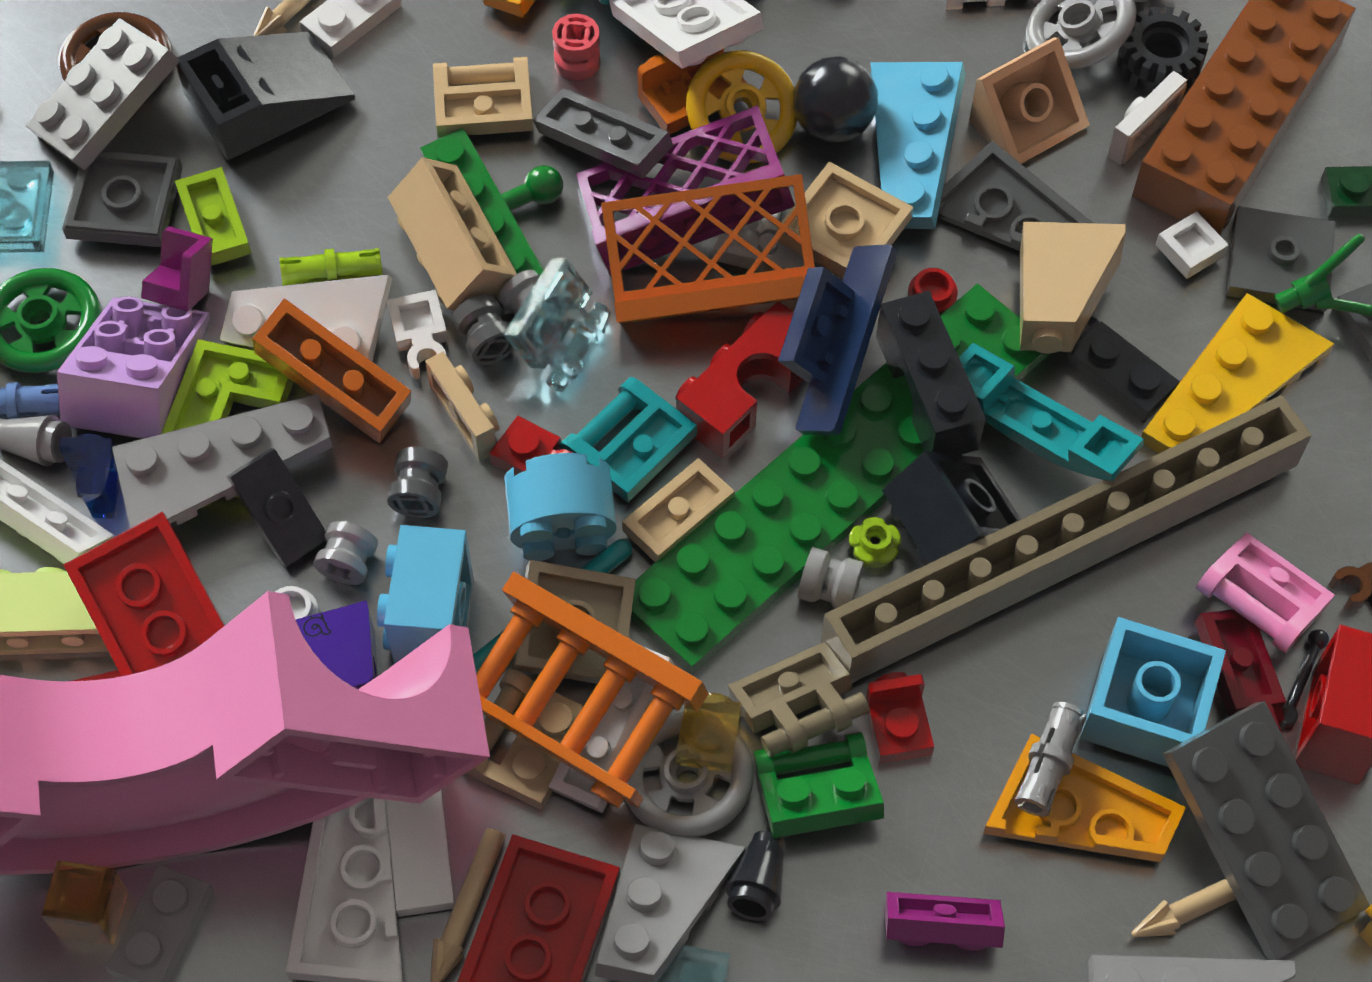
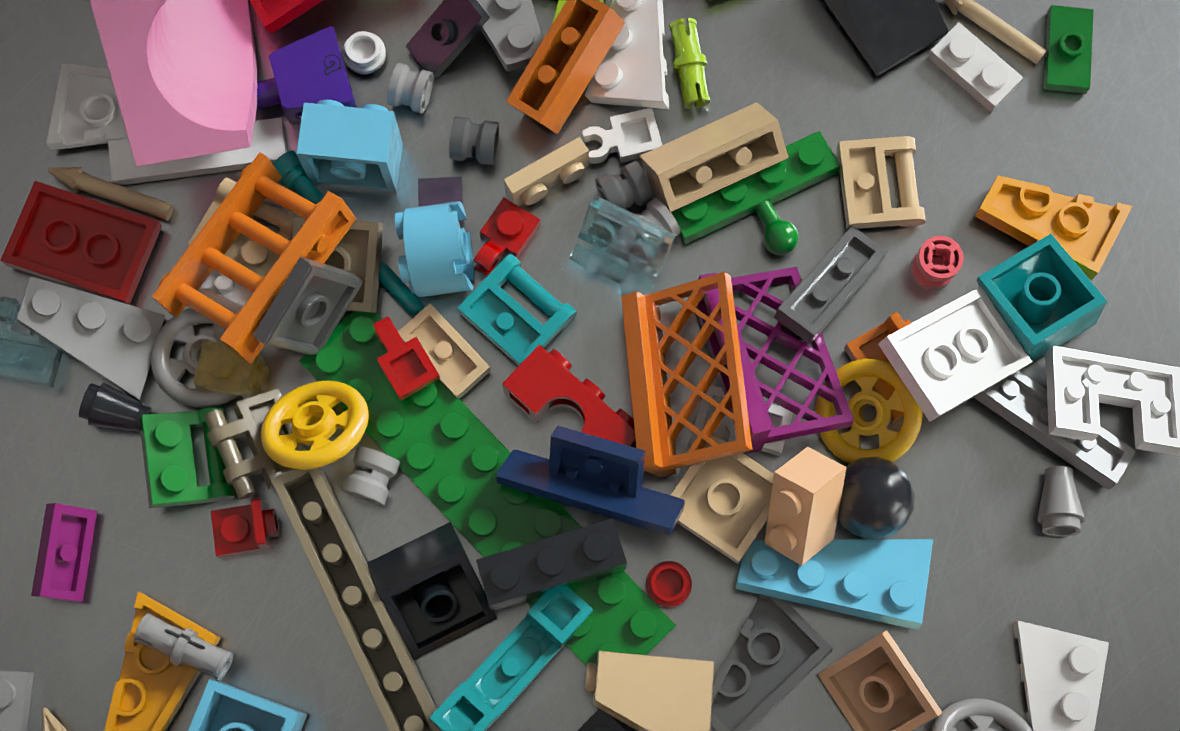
camera: 90 degrees right, 15 degrees up
lime plate [849,517,901,568] -> none
none -> dark grey plate [253,256,363,356]
none -> yellow plate [261,381,369,470]
none -> red plate [373,316,440,401]
none -> clear purple tile [418,177,464,223]
none -> light nougat brick [764,447,846,566]

